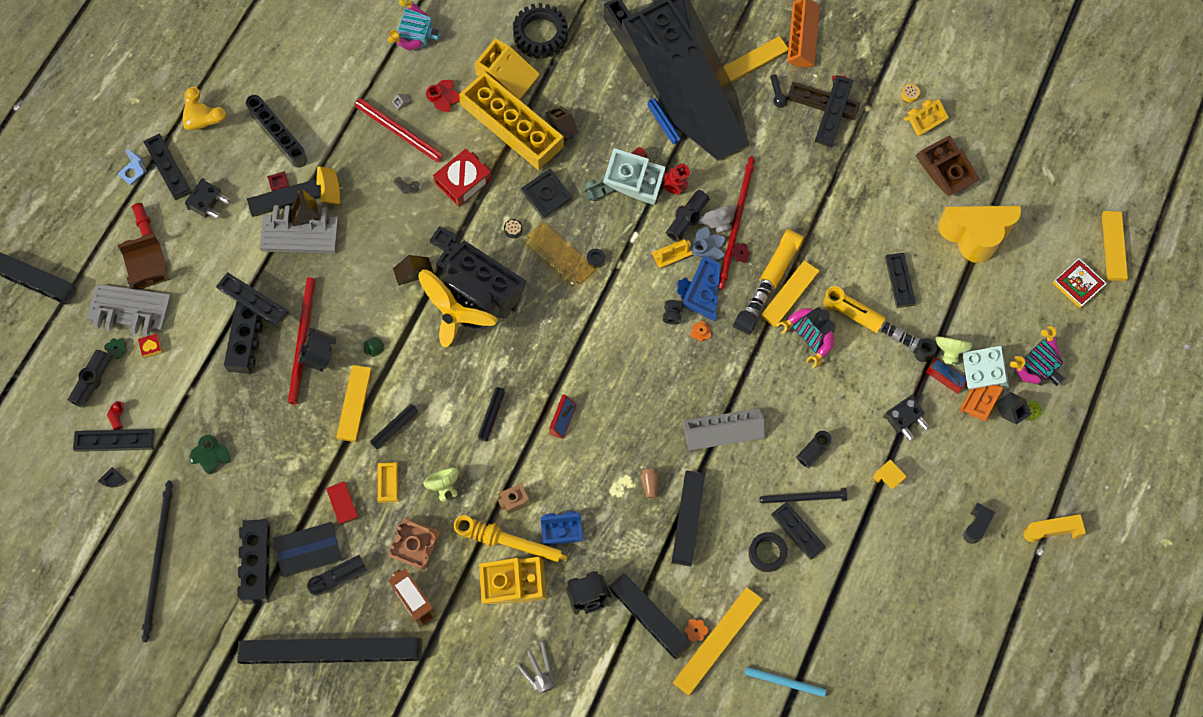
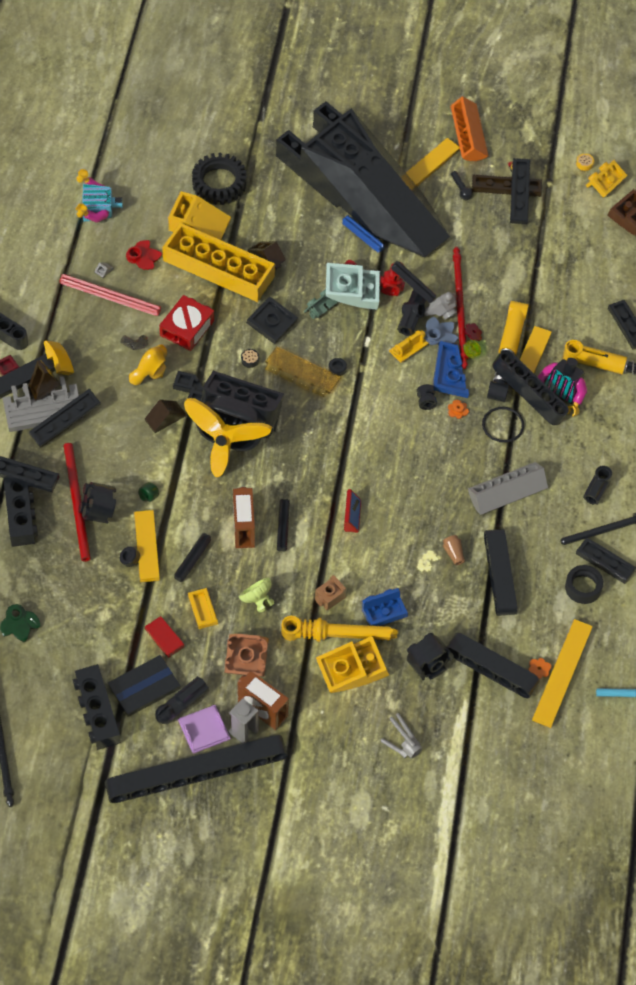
camera: 15 degrees left, 10 degrees down
blue plant [677,278,691,299] -> none
none -> black tile [29,388,101,448]
none -> black tile [120,546,140,567]
none -> yellow head [129,344,168,385]
none -> lavender piece [178,705,231,754]
none -> light grey window [228,698,258,743]
none -> dark orange brick [233,487,255,549]
none -> black axle [391,261,436,303]
none -> clear neon green tile [463,340,481,359]
none -> black piece [482,407,524,443]
none -> black beam [492,350,568,425]

